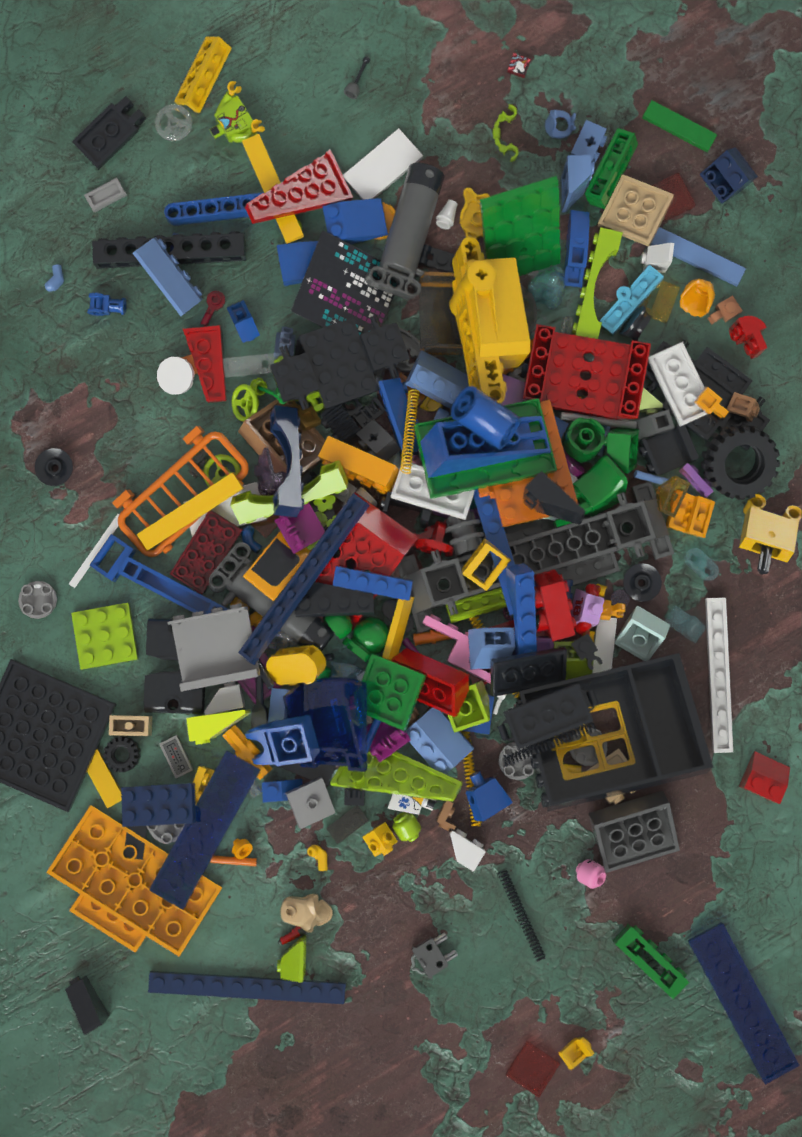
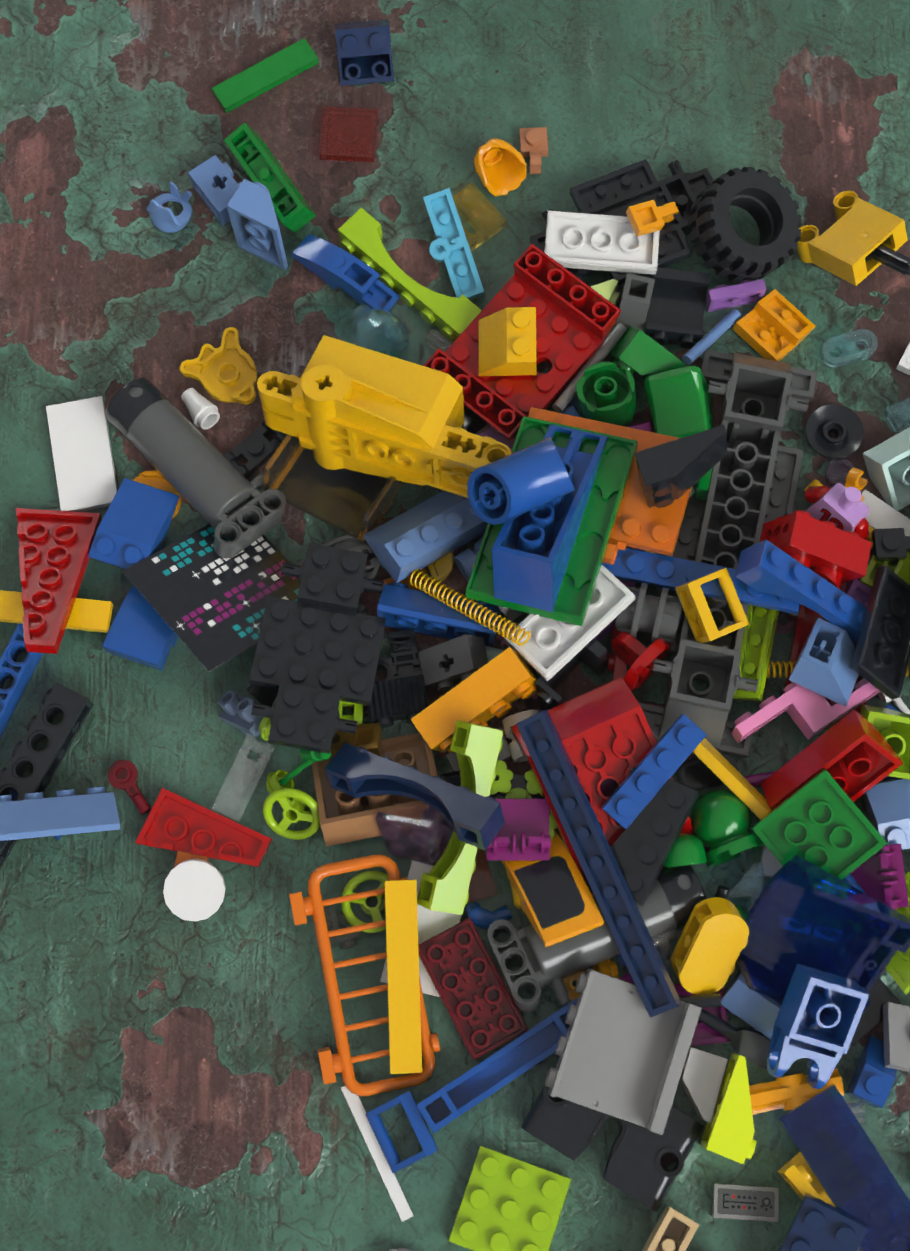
camera: 55 degrees left, 10 degrees down
black dish [34,448,73,486] -> none
blue connector [87,293,126,316] -> none
blue slope [227,300,260,343] -> none
orange pin [413,629,452,646] -> none
green piece [480,176,561,276] -> none
lime piece [493,104,519,162] -> none
tile [507,53,531,78] -> none
tan plate [598,174,674,246] -> none
black hat [619,305,651,341] -> none
white slope [641,243,674,273] -> none
medium blue tile [651,227,746,287] -> none
clear yellow slope [656,476,691,518] -> none
medium nougat bracket [727,392,760,422] -> none
red brick [729,316,768,359] -> none
none -> yellow slope [479,307,537,376]

